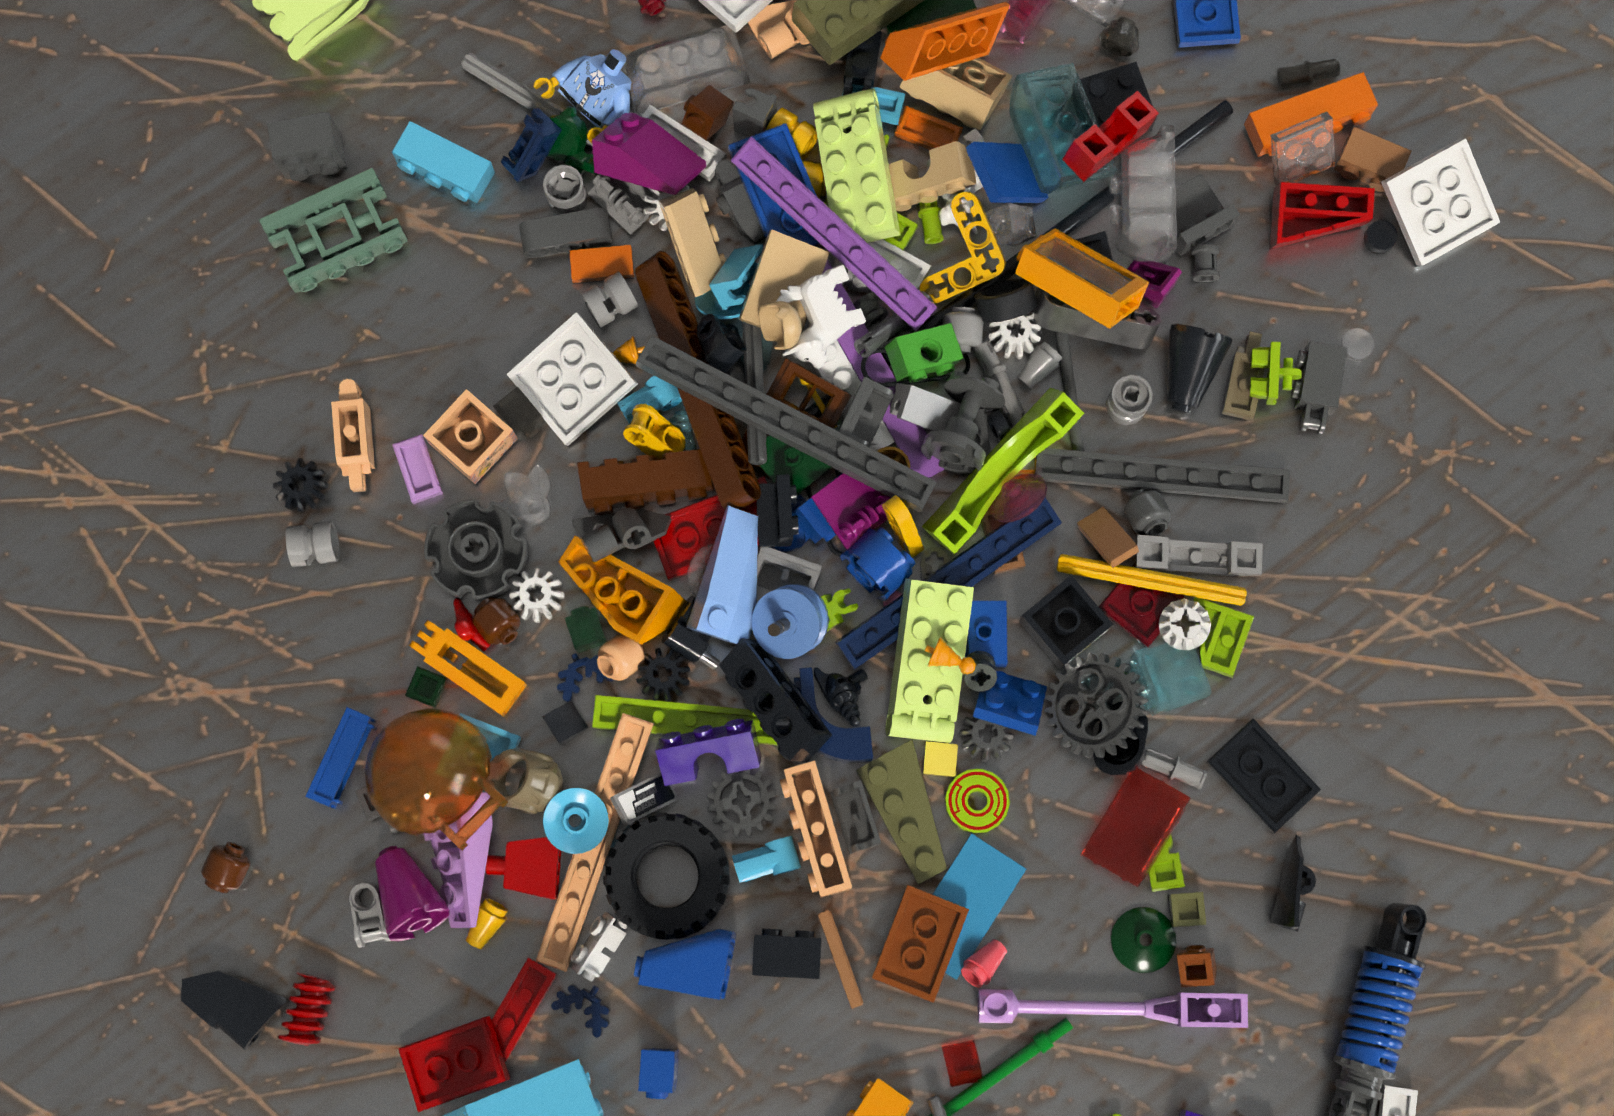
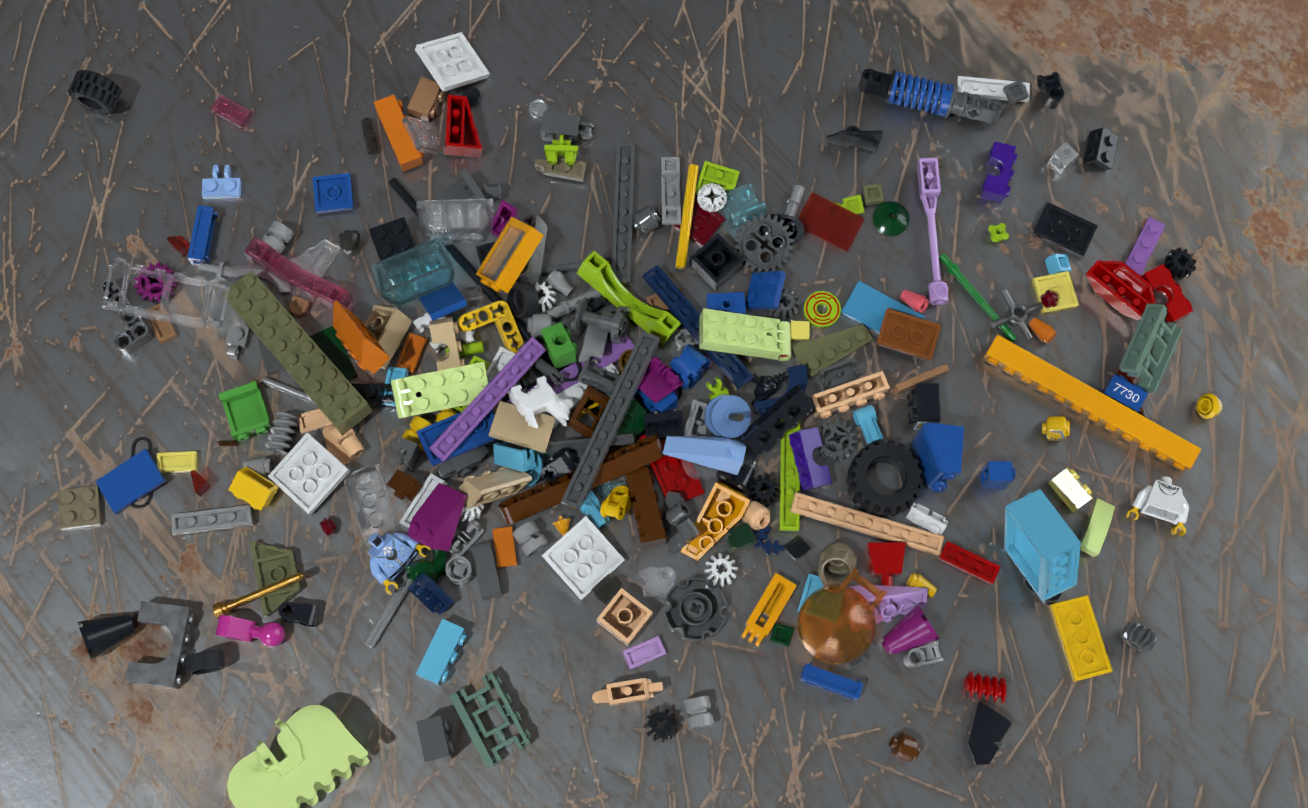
camera: 100 degrees left, 5 degrees down
red tile [398,1015,510,1112] -> none
red animal [453,598,491,652] -> none
reddish brown head [473,597,521,645] -> none
medium azure dish [543,788,609,854] -> none
dark blue animal [551,984,610,1038] -> none
slope [610,773,679,827] -> none
tan hair [759,301,802,350] -> none
yellow beam [882,495,924,558] -> none
light orange piece [925,637,976,674] -> none
clear red slope [942,1040,982,1087] -> none
pearl dark grey wheel [964,651,997,692] -> none
clear pink dish [989,473,1047,523] -> none
red arch [1062,91,1159,182] -> none
medium nougat tile [1077,507,1139,568] -> none
light grey wheel [1106,375,1153,425] -> none
black cone [1167,323,1233,413] -> none
dark orange brick [1177,945,1217,988] -> none
black tile [1205,718,1321,834] -> none

